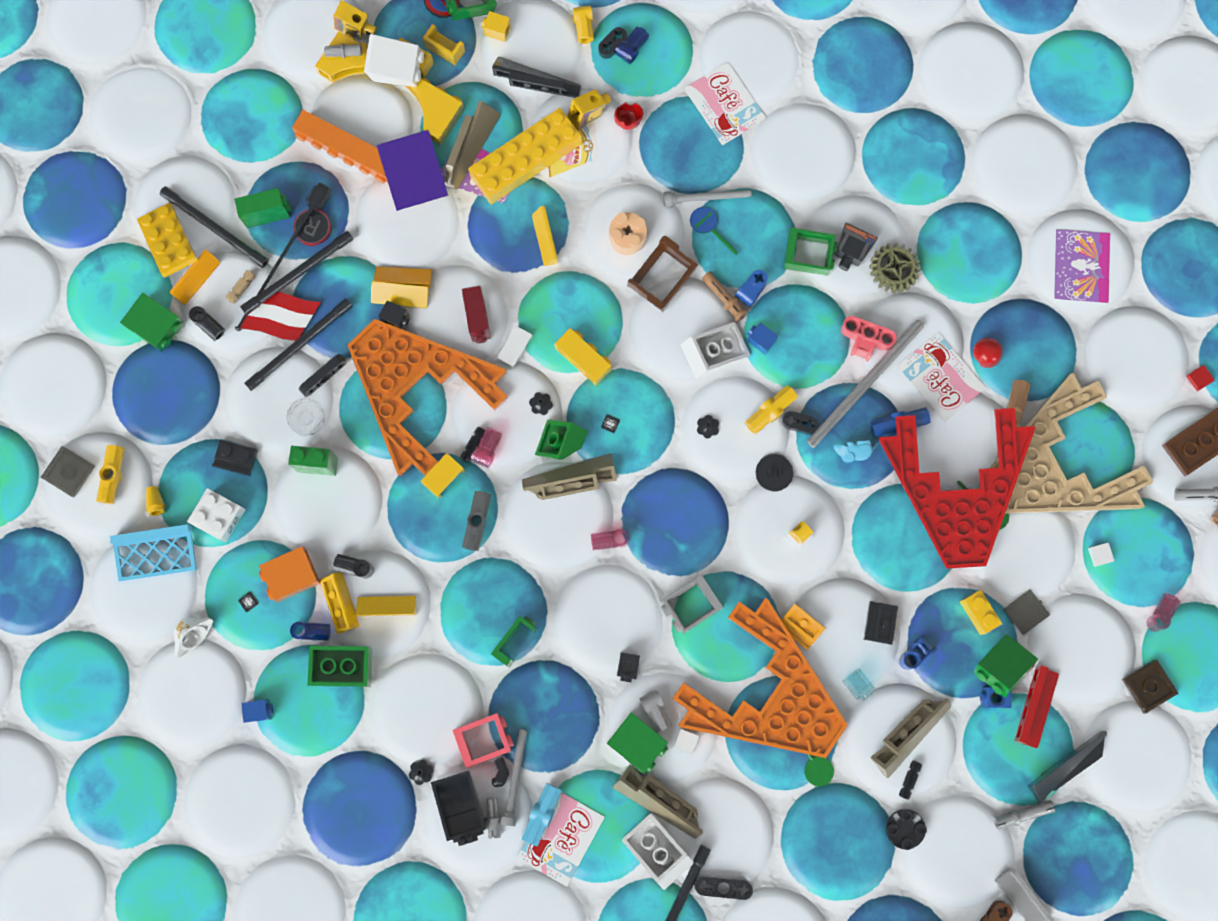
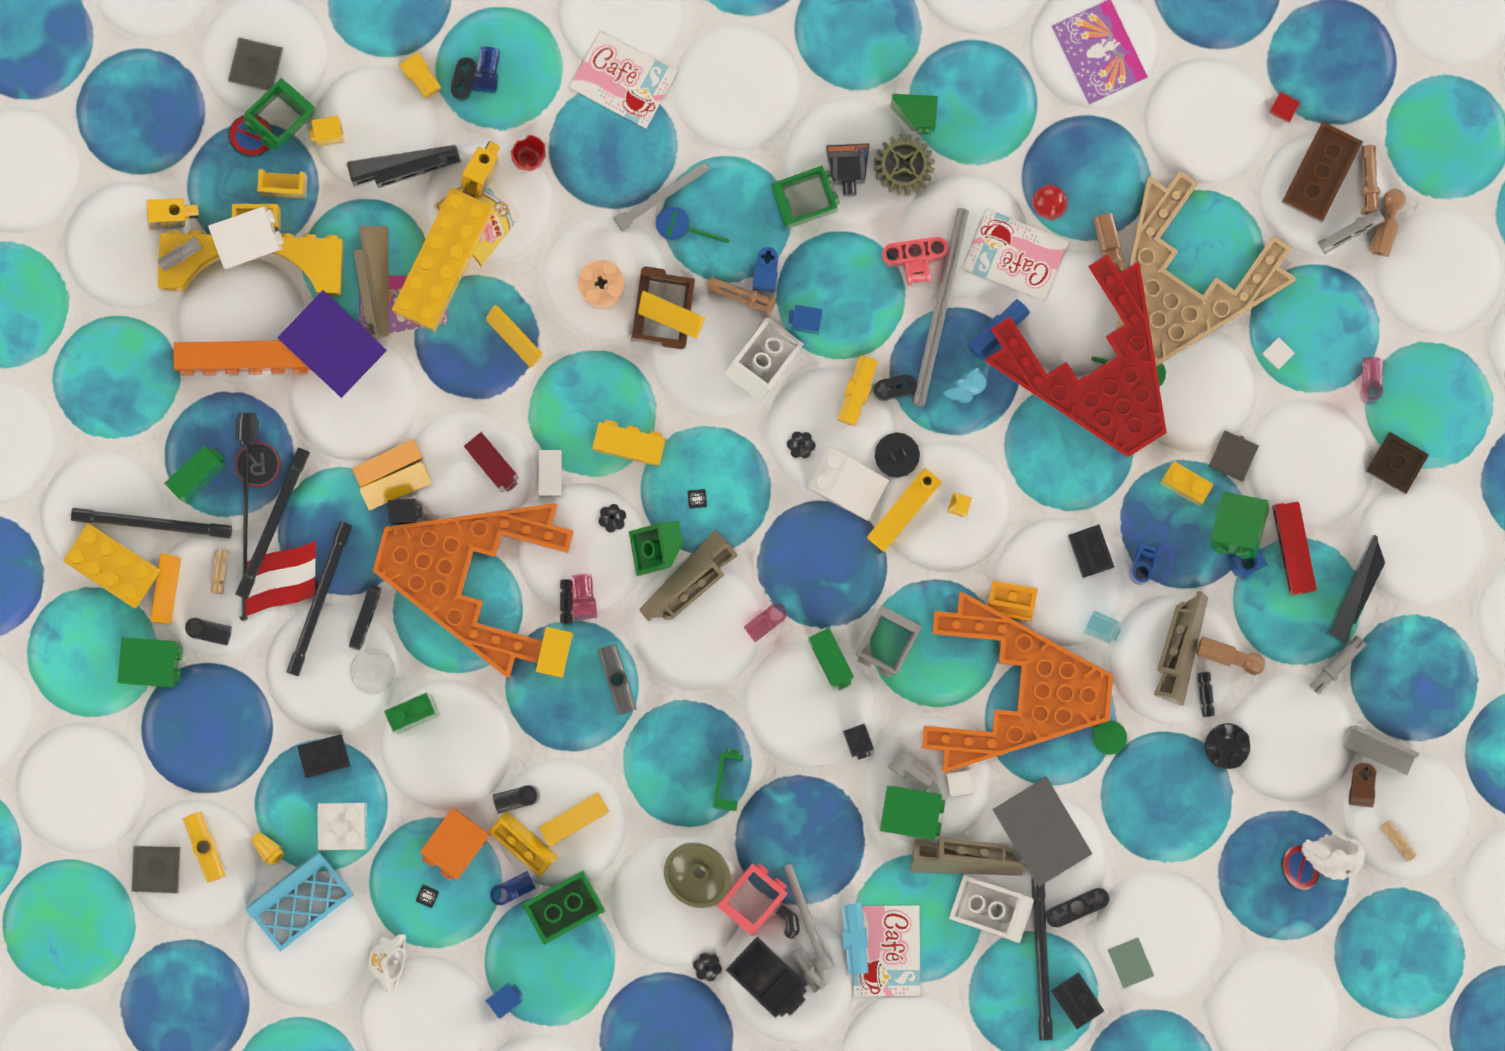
camera: 30 degrees left, 5 degrees up
none -> yellow slope [638,291,706,339]
none -> olive dish [664,842,731,908]
none -> white slope [807,447,889,521]
none -> green window [808,627,854,691]
none -> yellow piece [866,468,942,552]
none -> green slope [890,93,938,135]
none -> dark grey sticker [992,777,1093,887]
none -> medium nougat piece [1196,636,1265,675]

